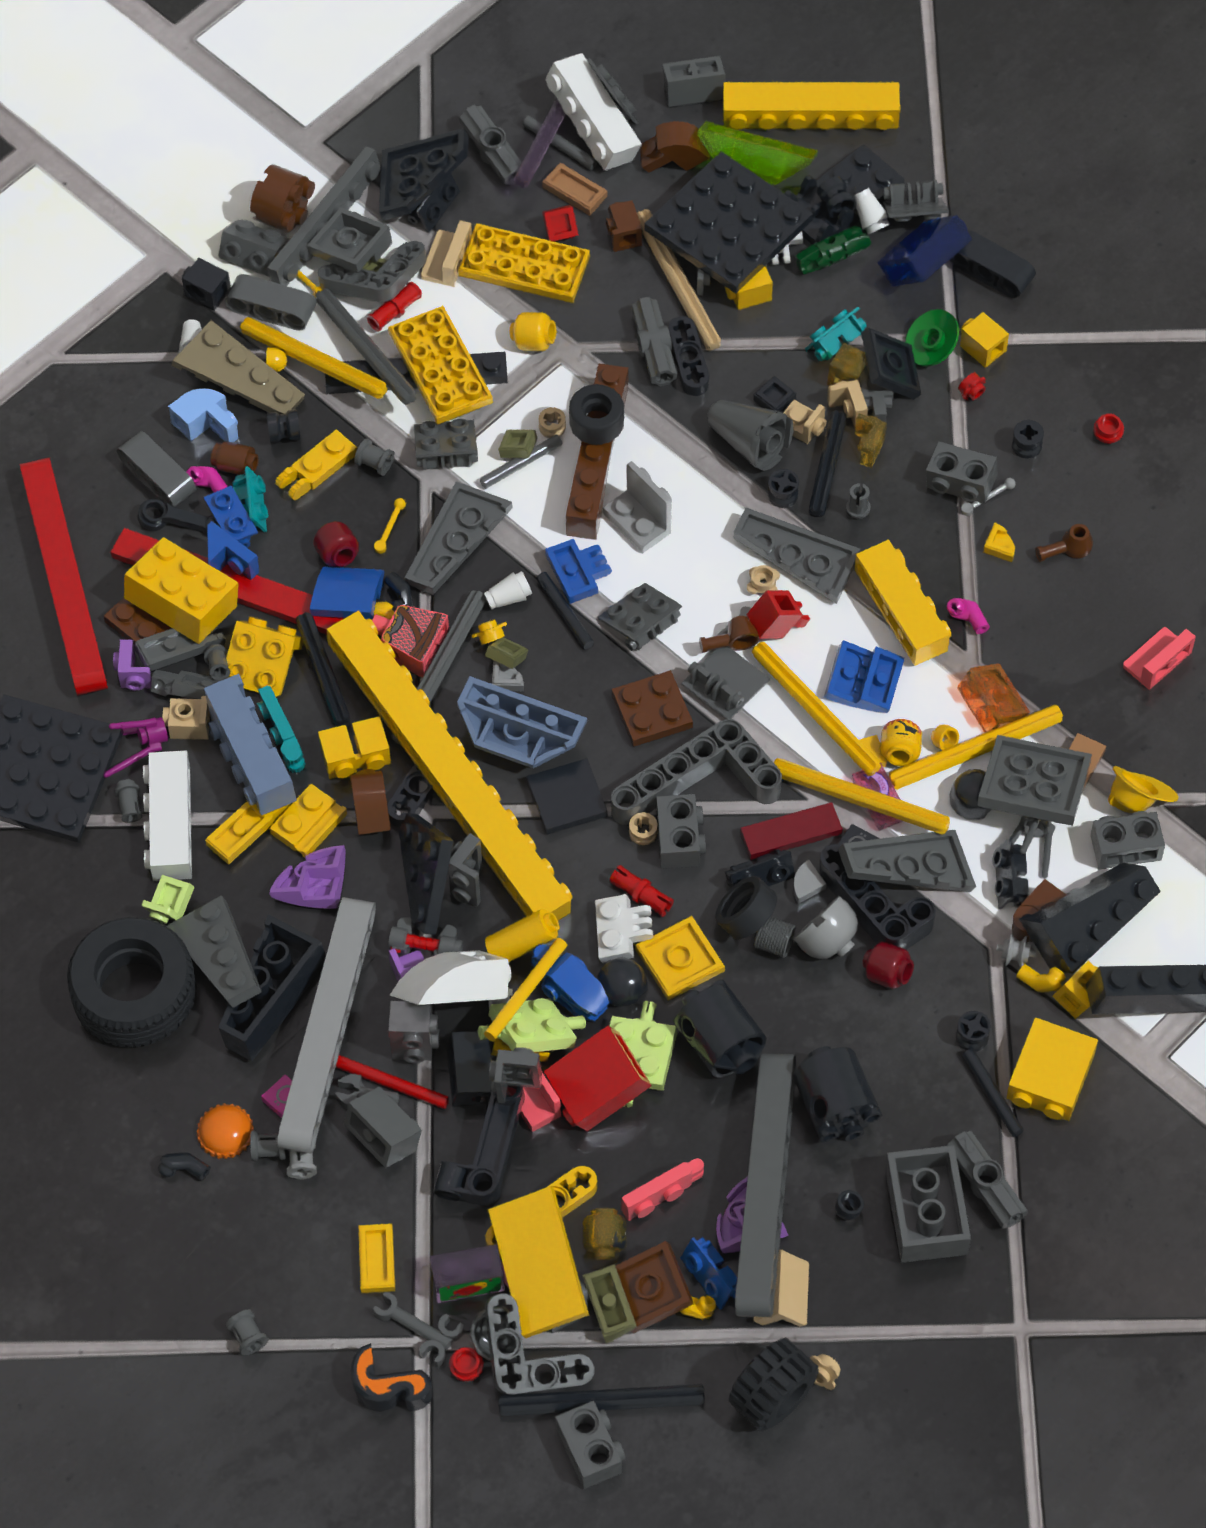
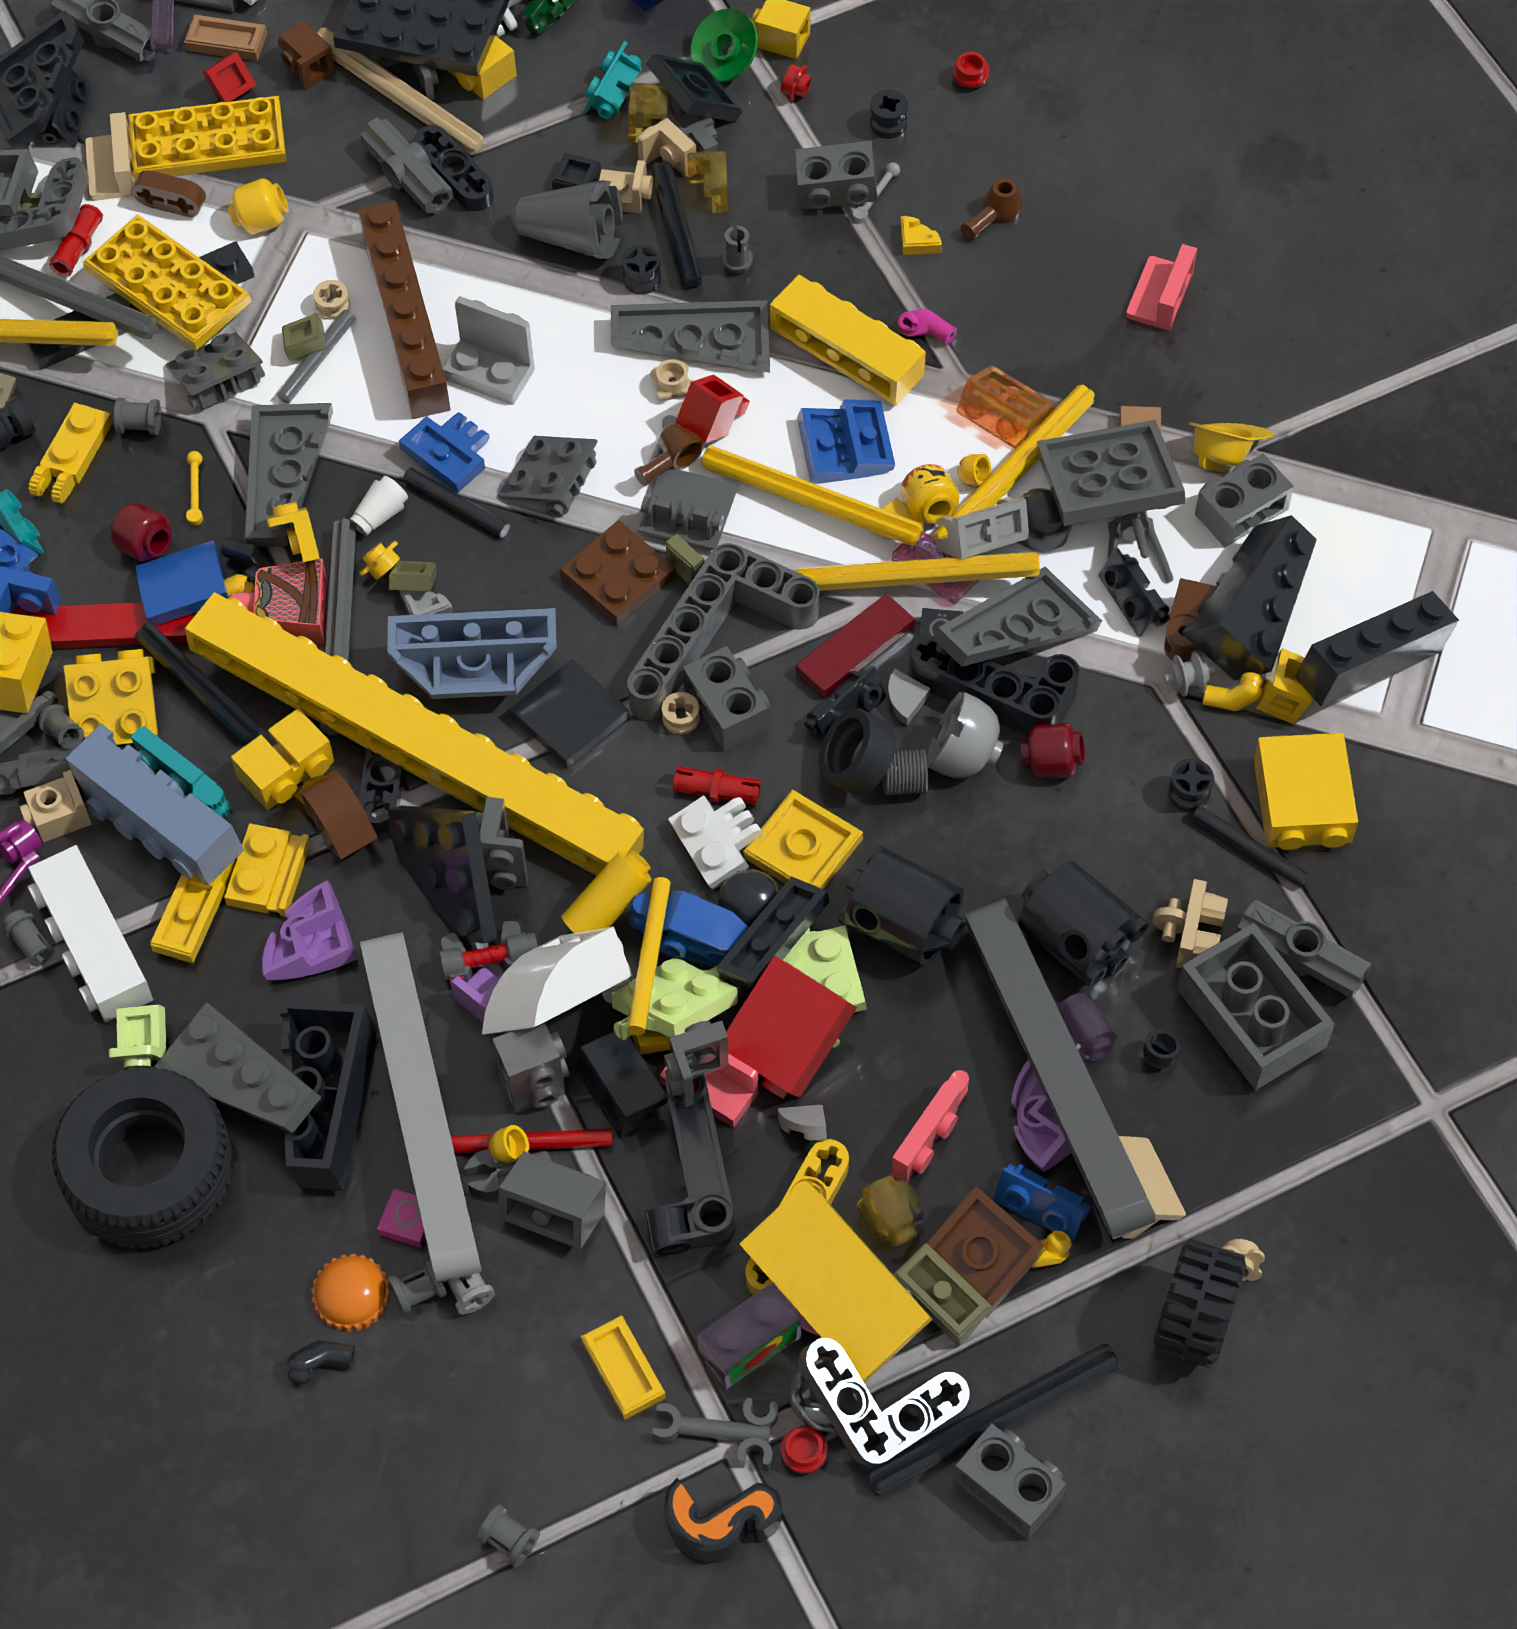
camera: 25 degrees left, 0 degrees up
black tyre [569,384,624,445] -> none
none -> reddish brown beam [132,170,206,217]
none -> yellow bracket [266,502,319,562]
none -> yellow hinge [488,1125,529,1164]
none -> olive tile [666,533,704,585]
none -> black plate [717,876,830,992]
none -> light grey tile [778,1105,827,1141]
none -> light grey hinge [935,497,1029,559]
none -> clear purple brick [1057,993,1117,1061]
none -> tan hips [1152,879,1228,968]

